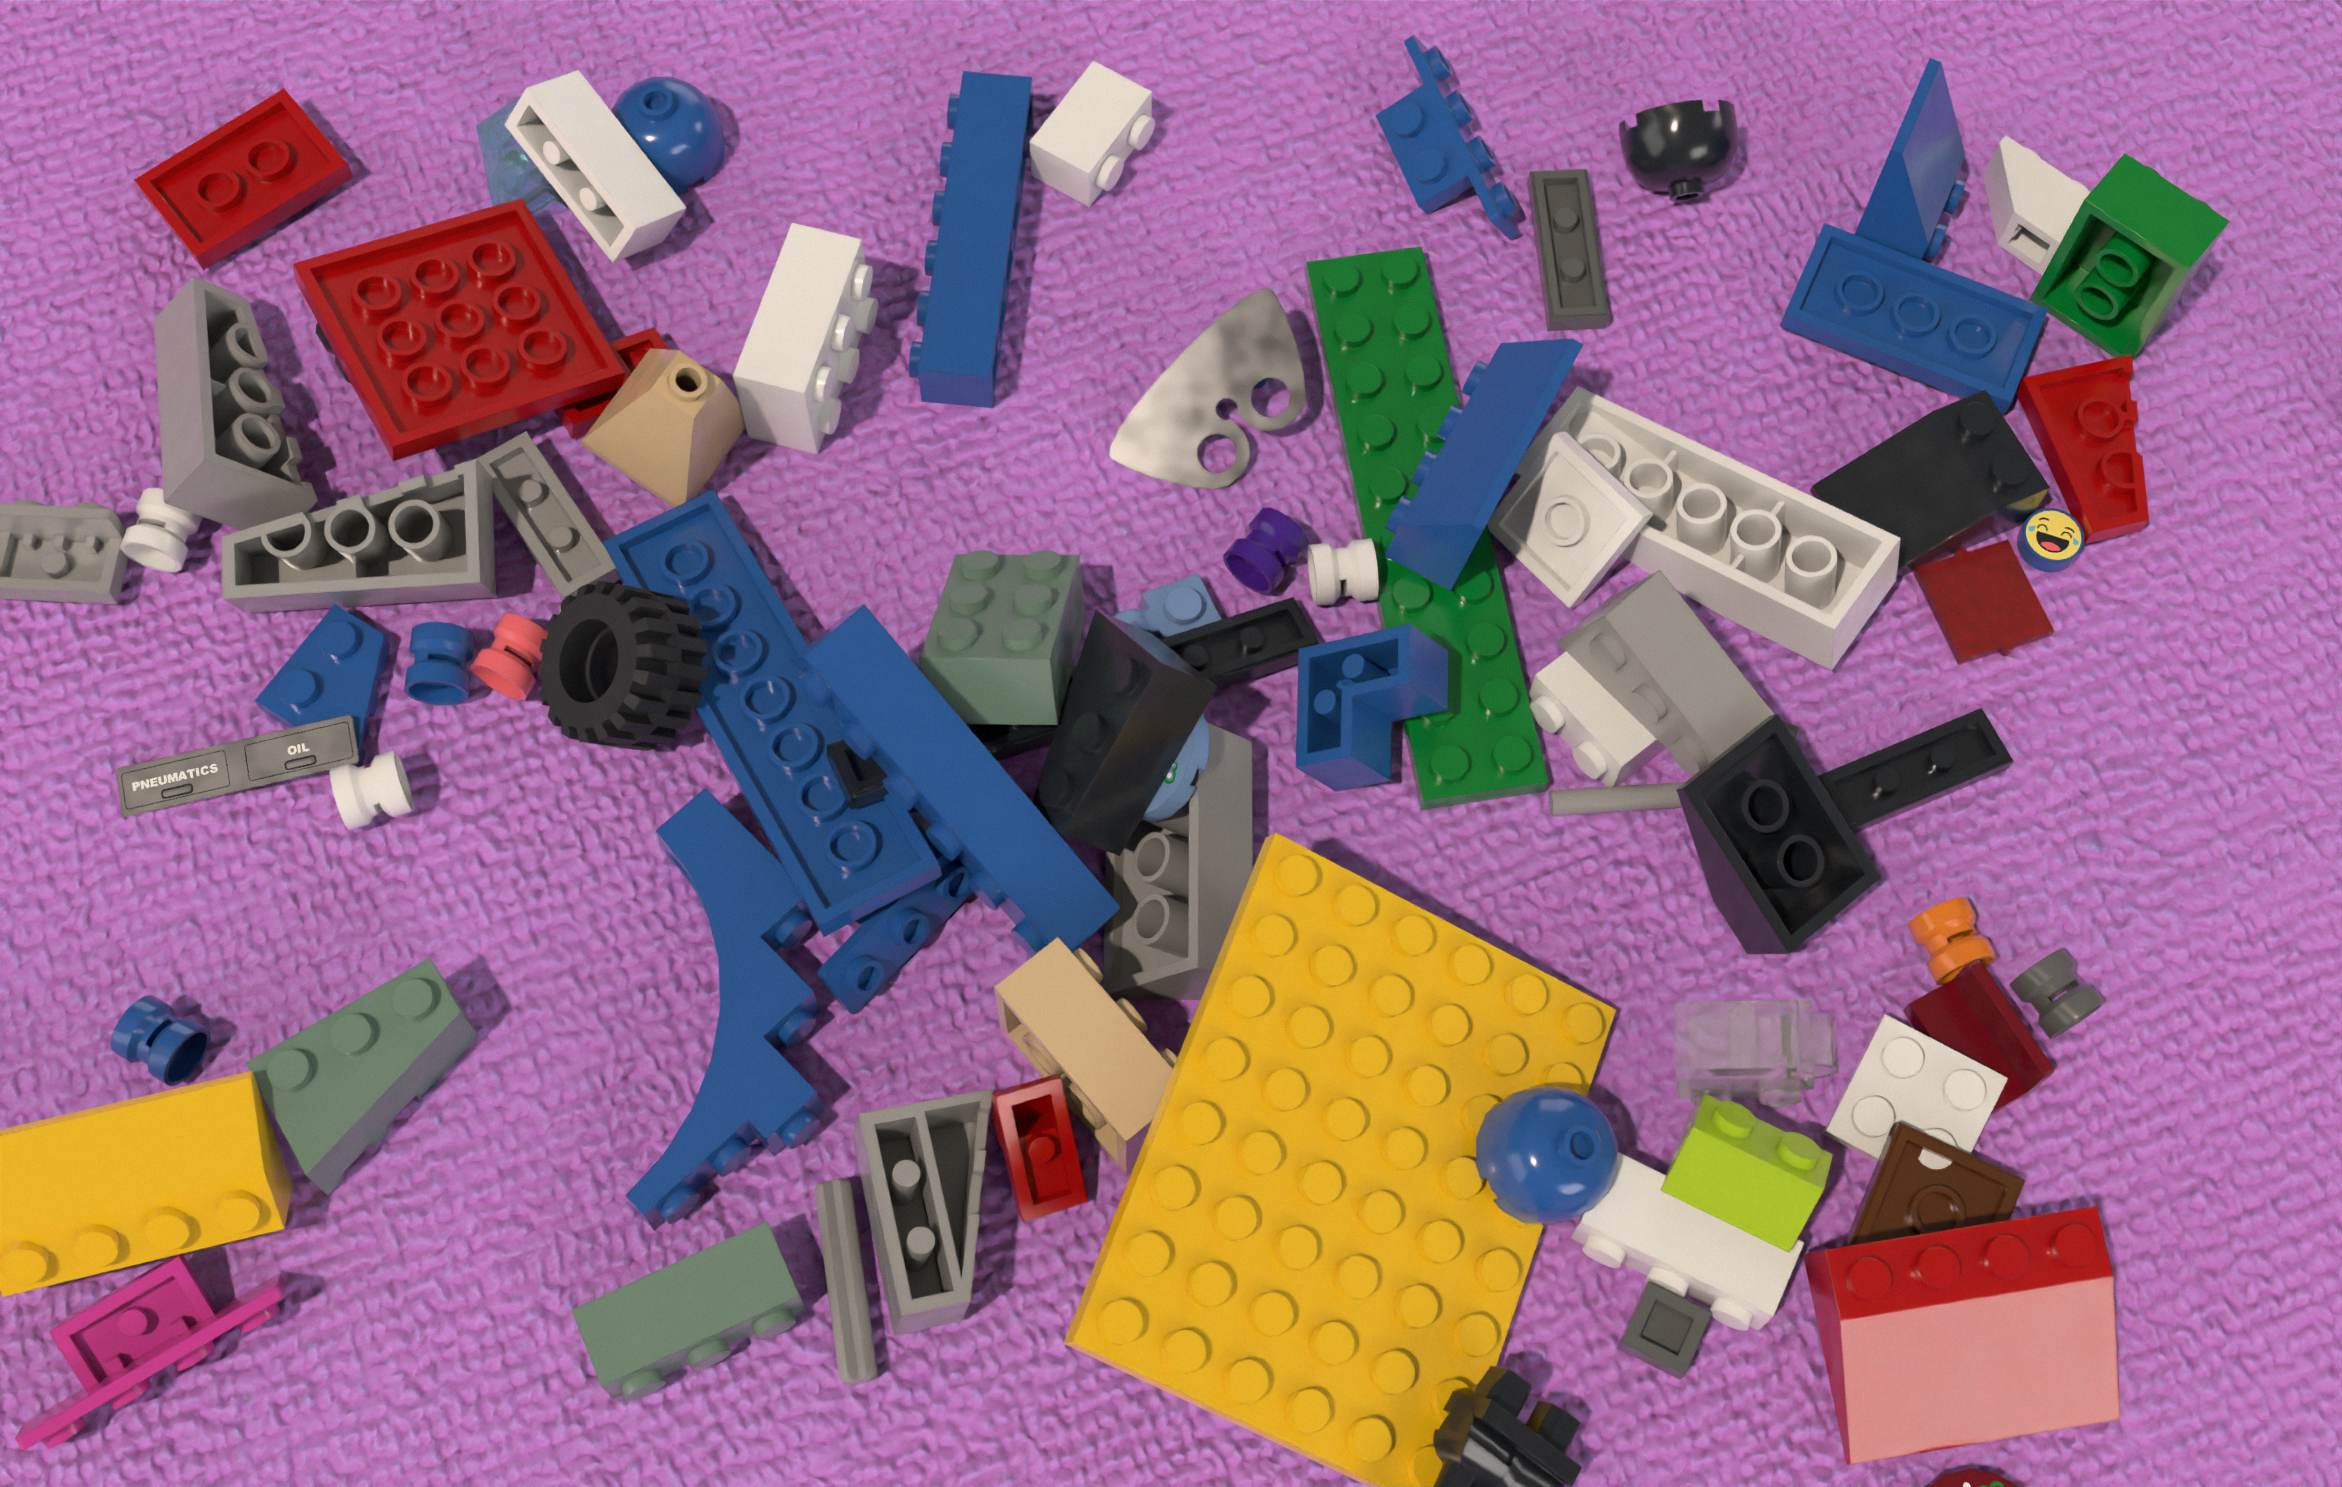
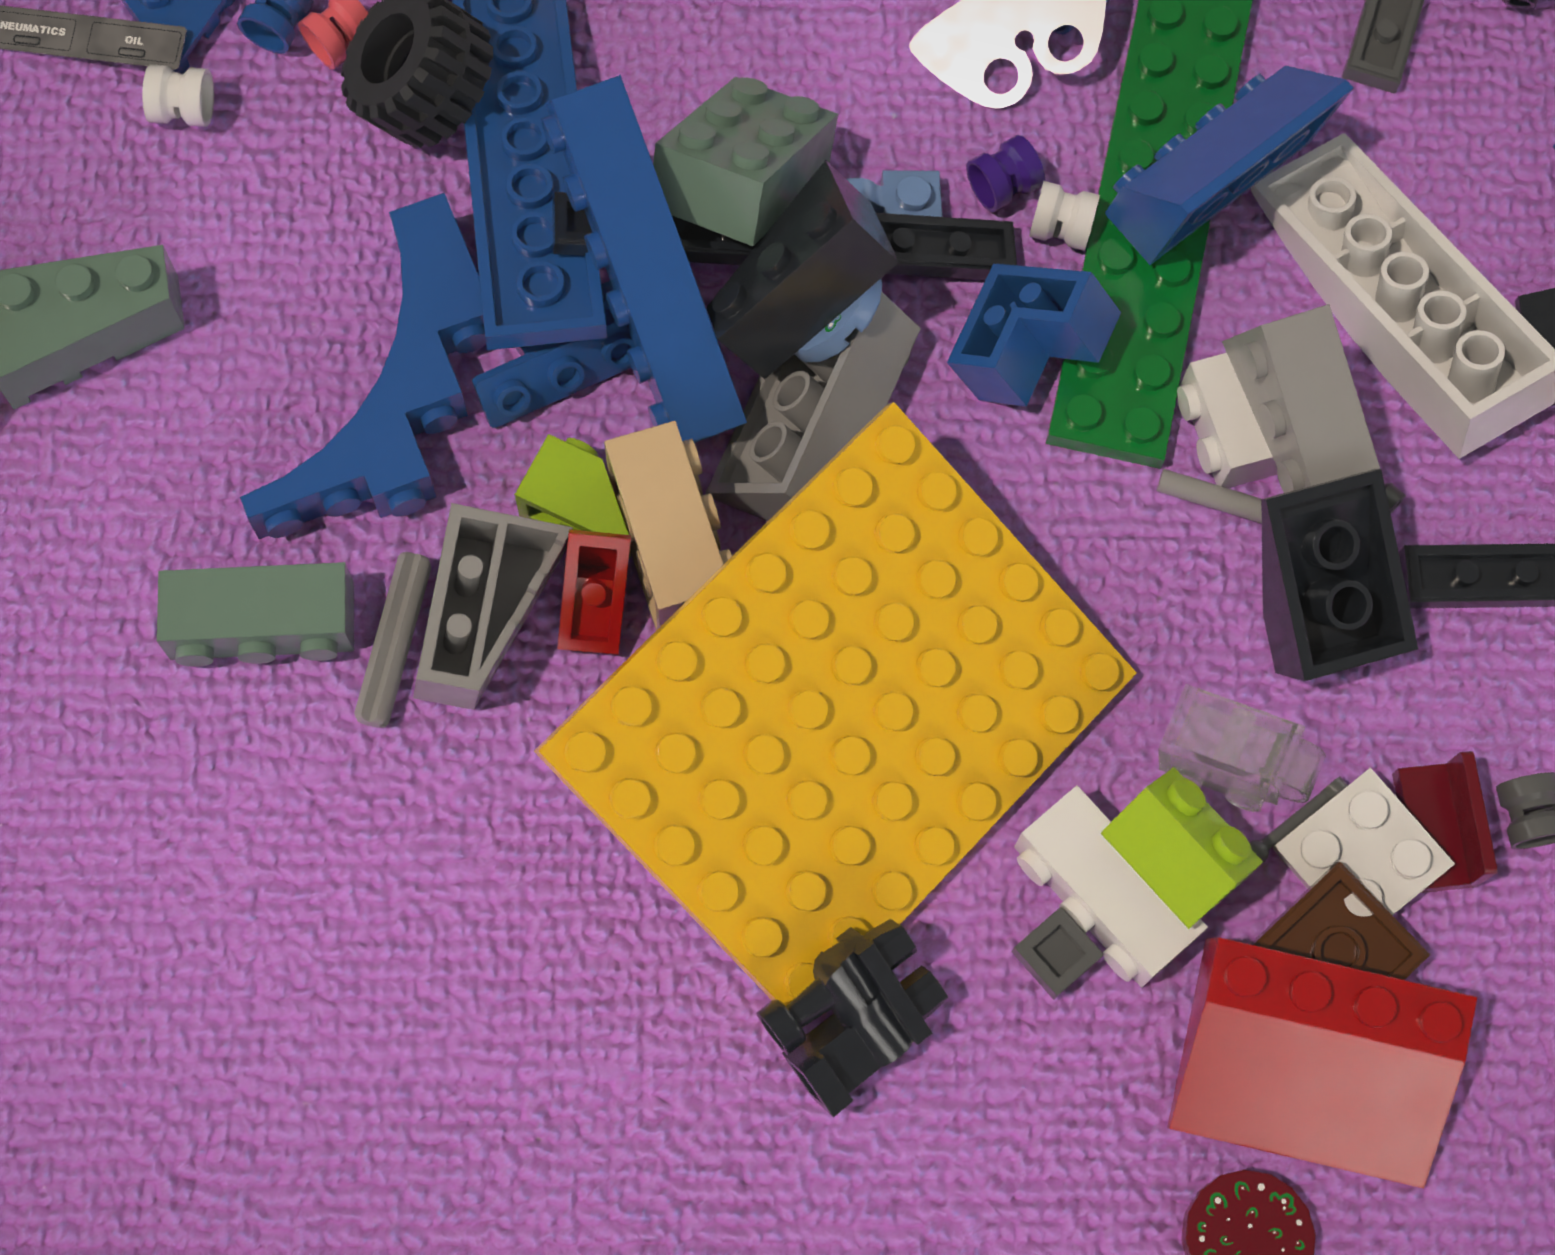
camera: 20 degrees right, 5 degrees up
blue cylinder [1476,1086,1618,1225] -> none
white plate [1487,431,1653,608] -> none
orange wheel [1907,897,1997,985] -> none
none -> lime slope [514,434,631,559]
none -> dark grey hinge [1249,776,1348,862]

